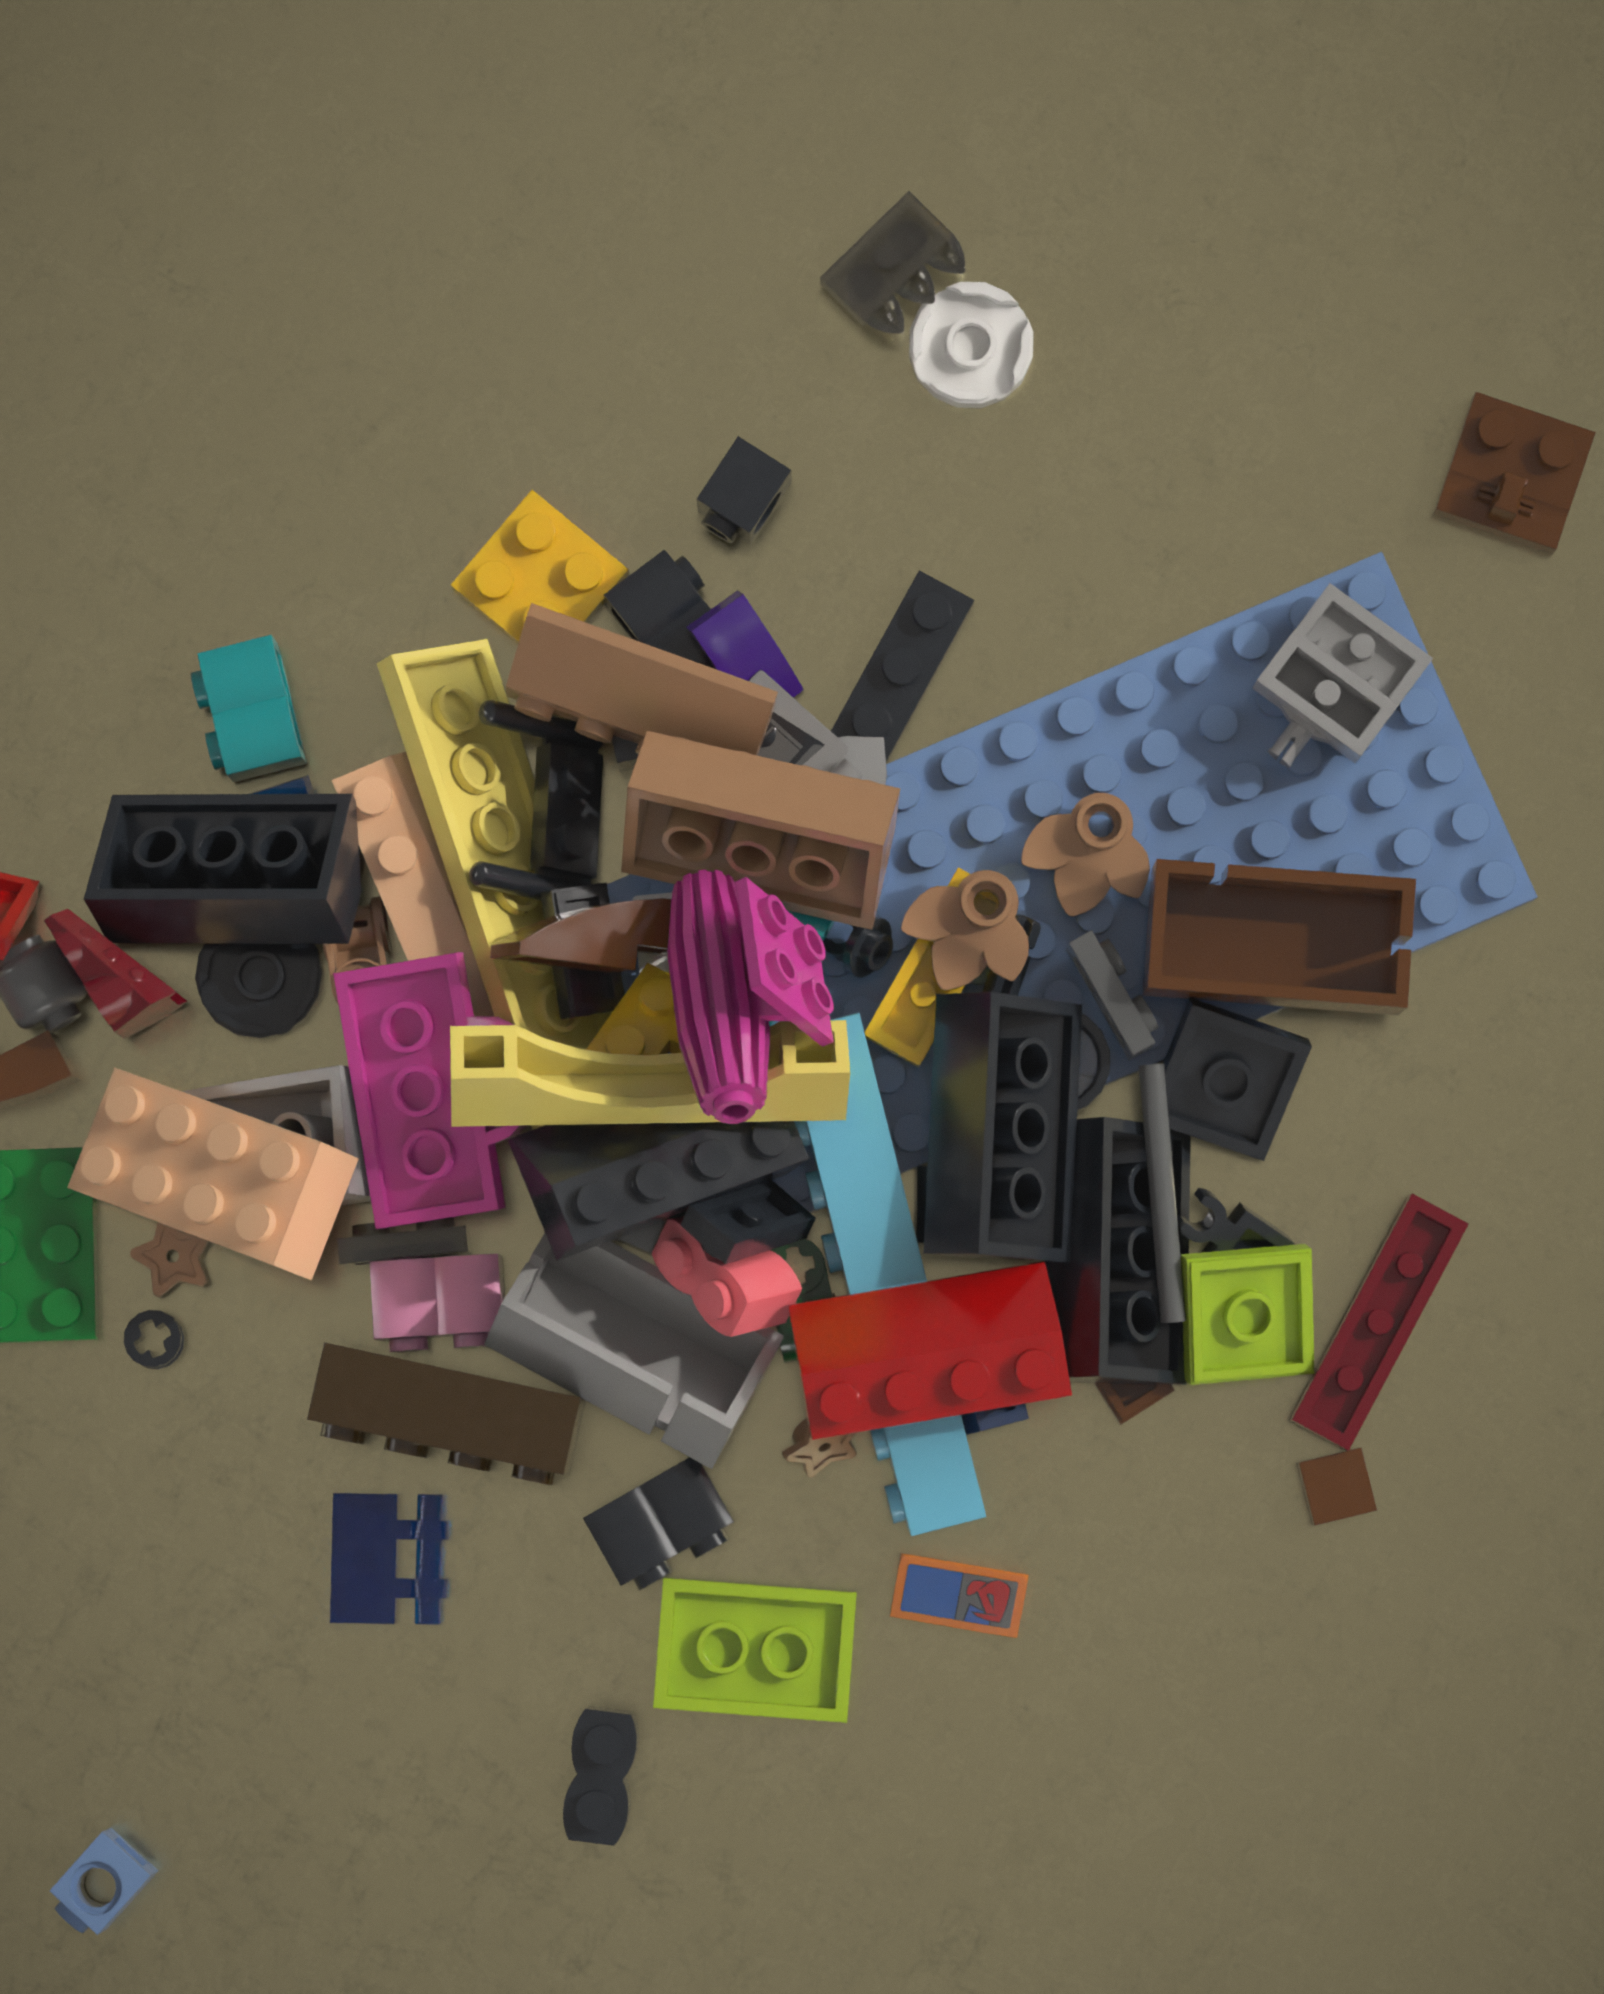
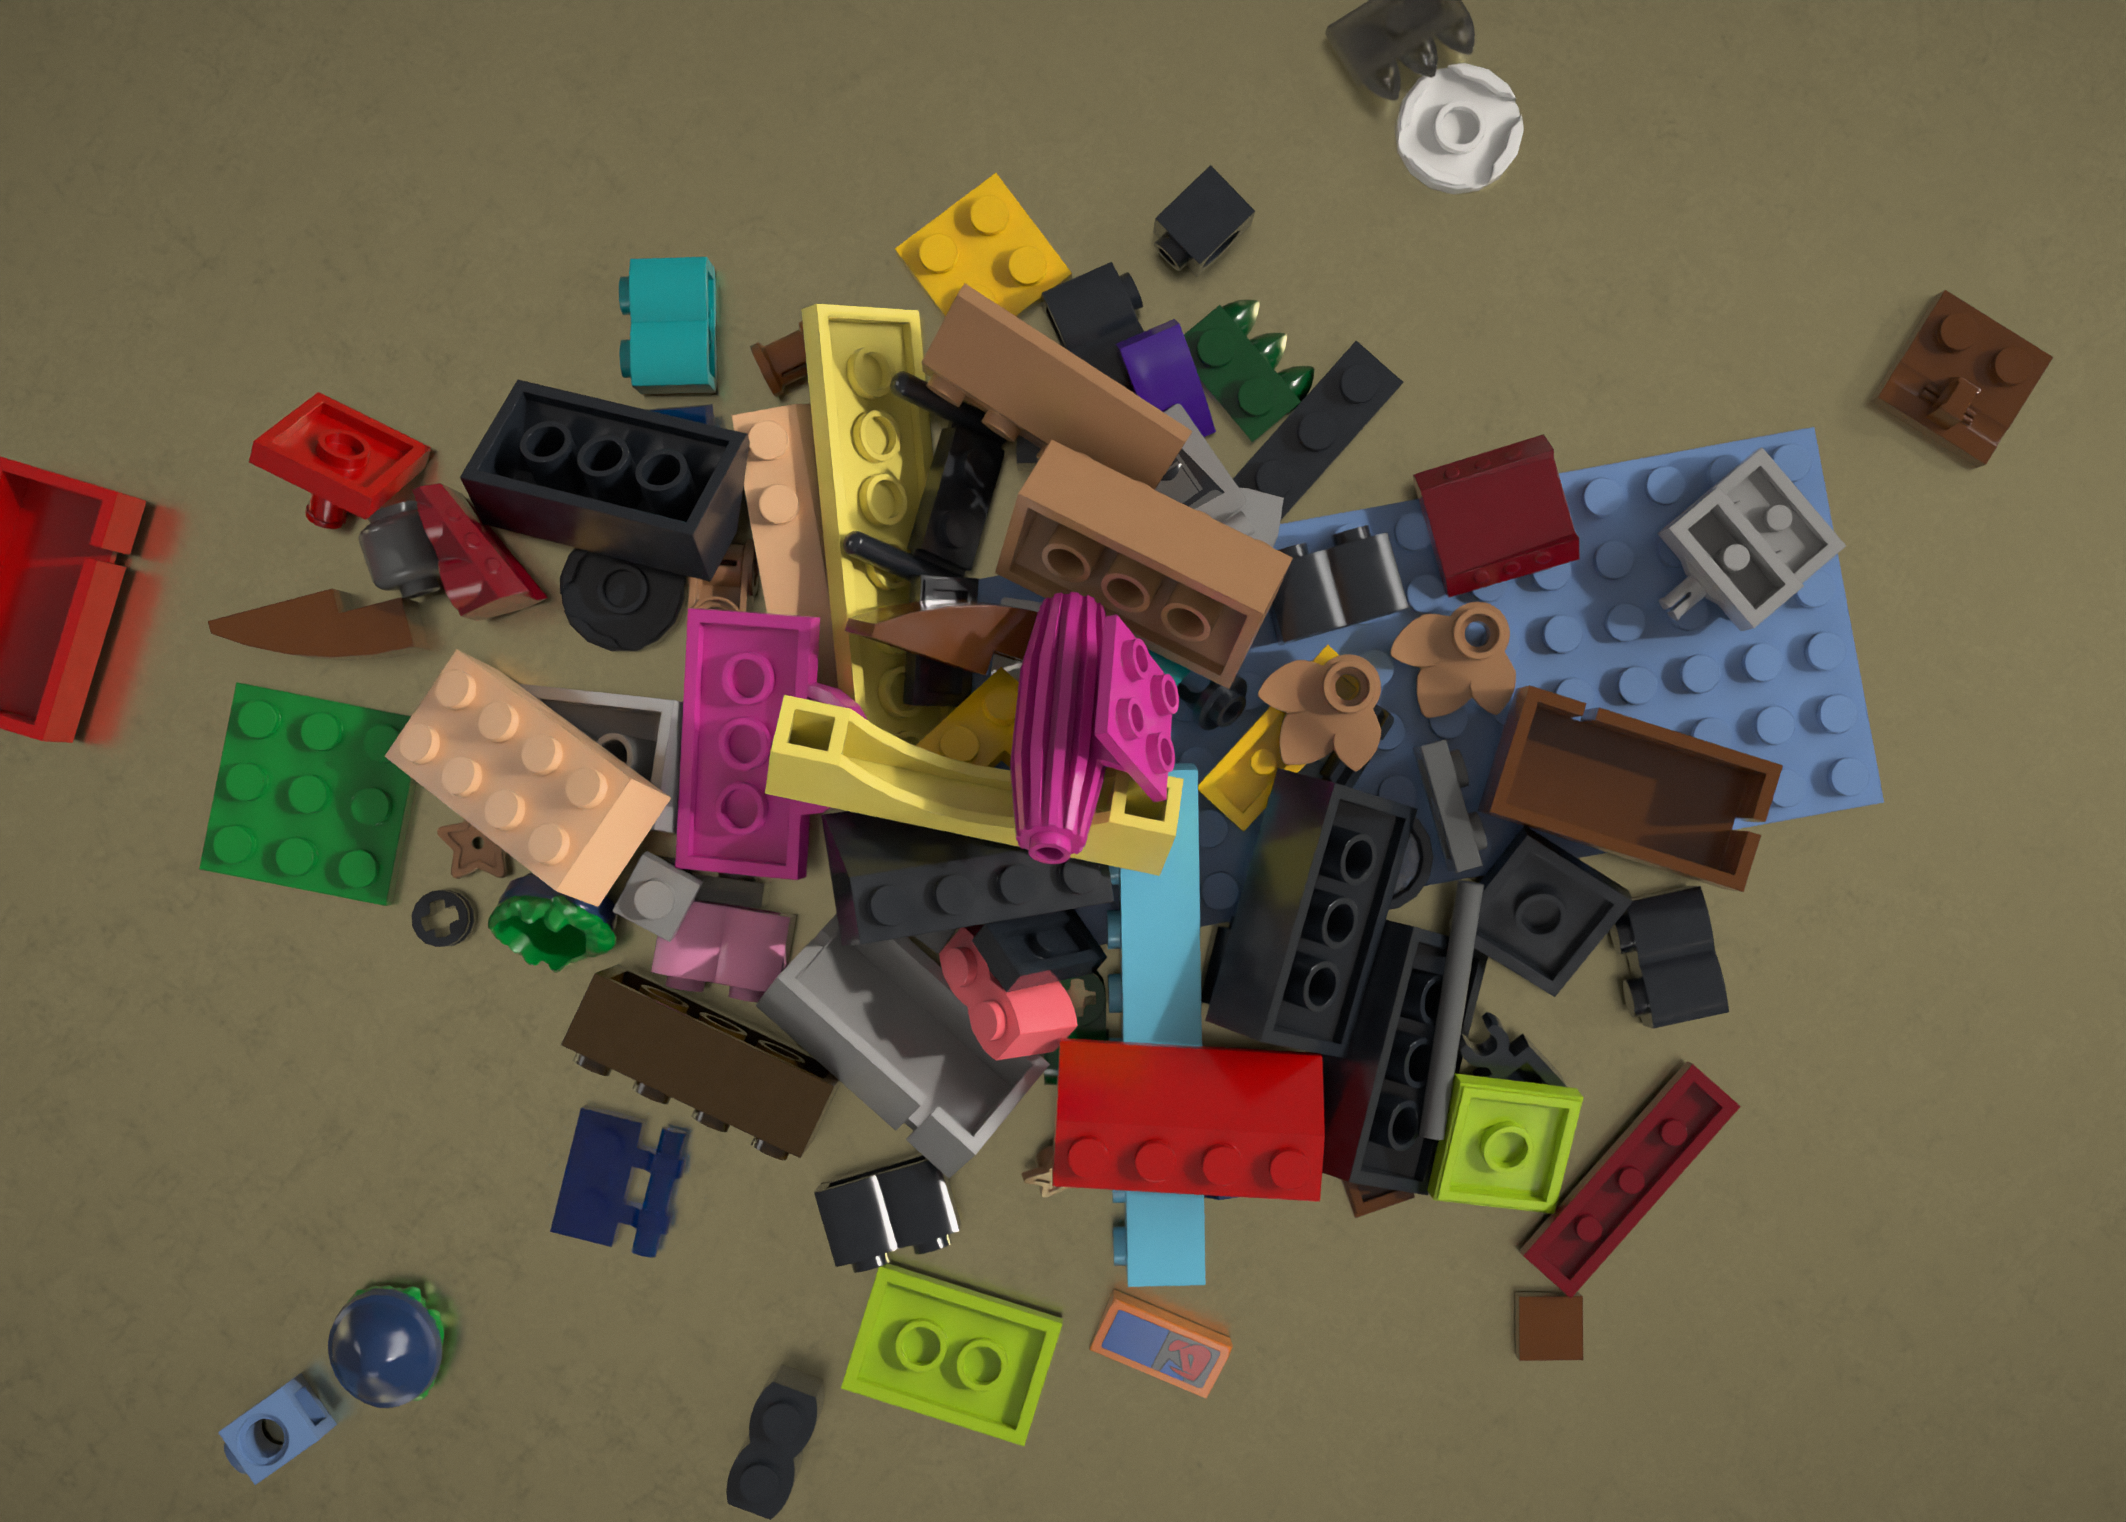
camera: 15 degrees right, 5 degrees up
none -> dark blue hair [328,1285,444,1408]
none -> green hair [488,872,618,973]
none -> light grey plate [613,851,704,942]
none -> dark orange bush [750,321,808,397]
none -> dark green plate [1184,299,1315,446]
none -> black brick [1269,525,1409,646]
none -> dark red slope [1413,434,1580,598]
none -> black brick [1610,886,1729,1029]

